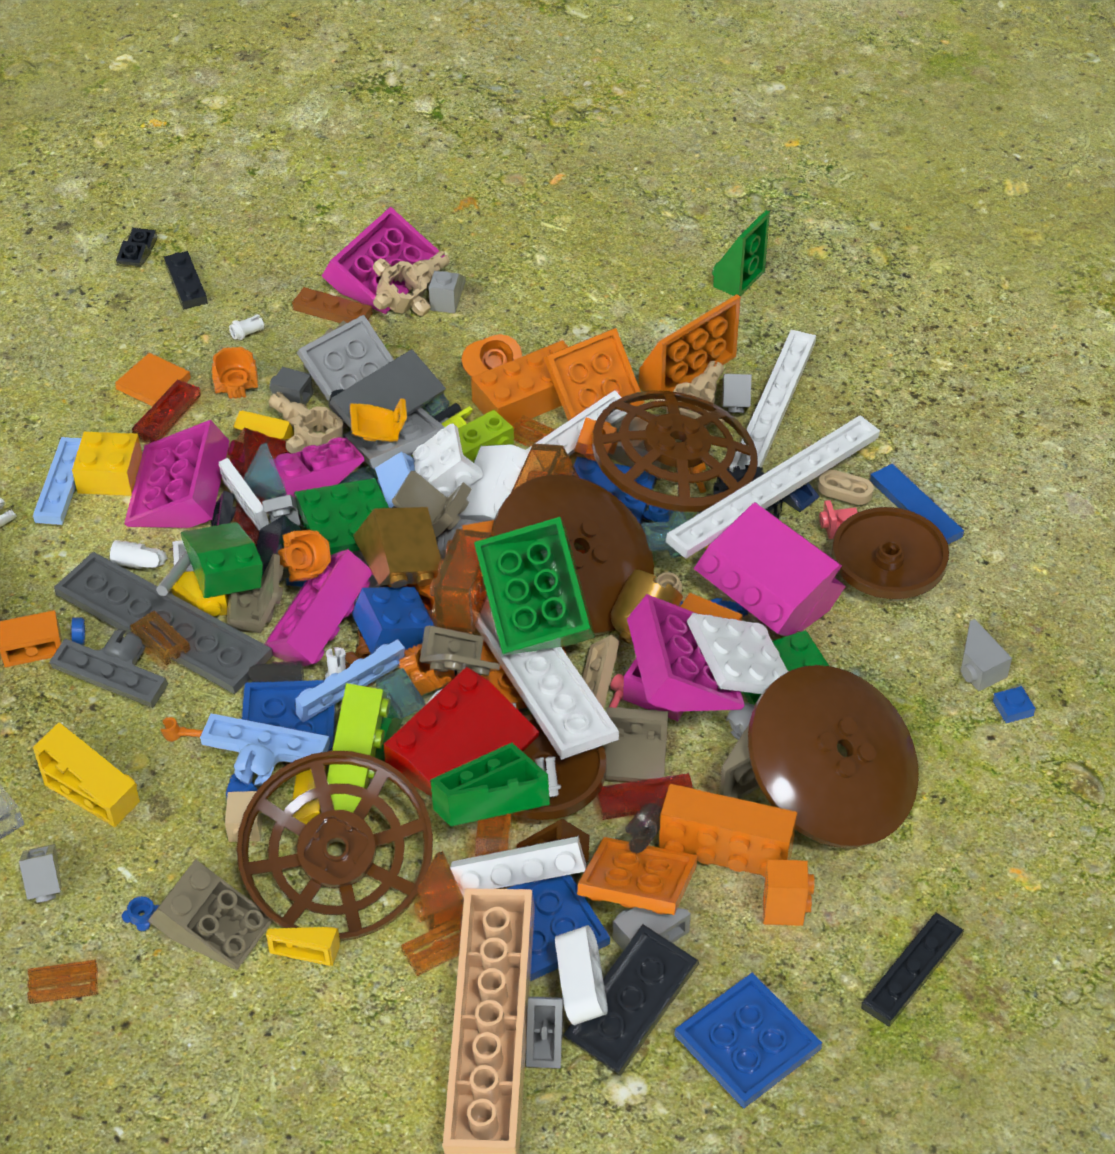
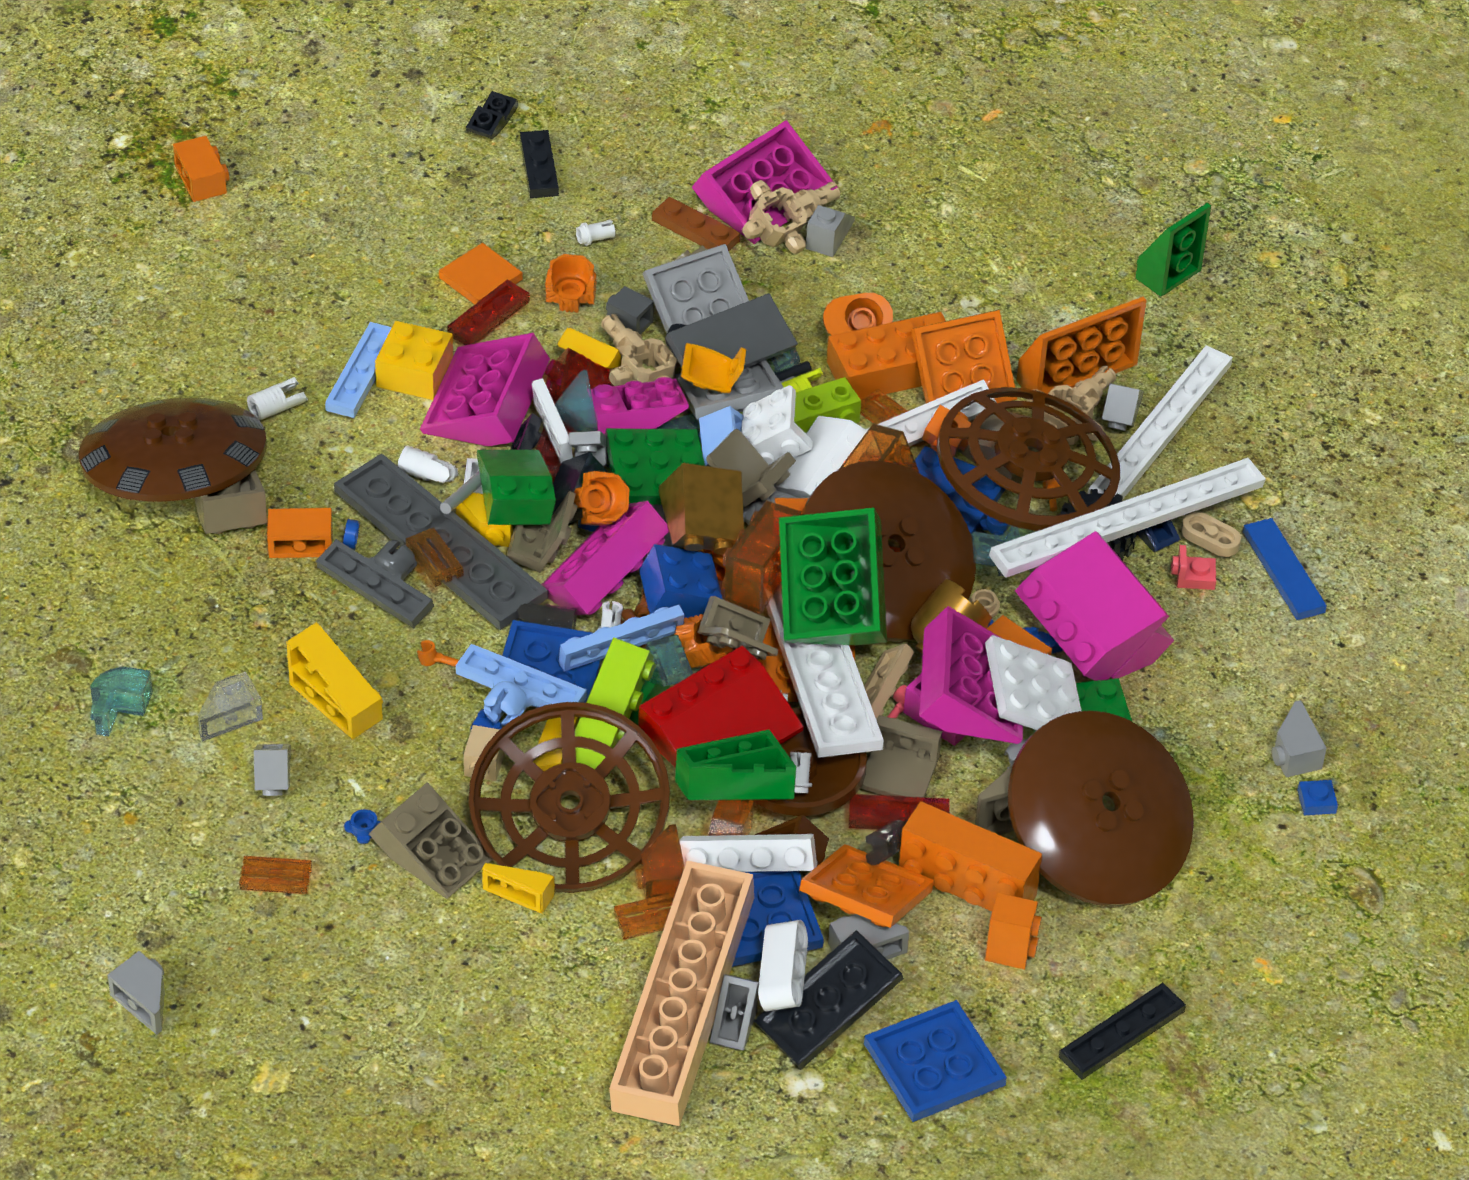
camera: 10 degrees right, 0 degrees up
reddish brown dish [832,507,949,599] -> none

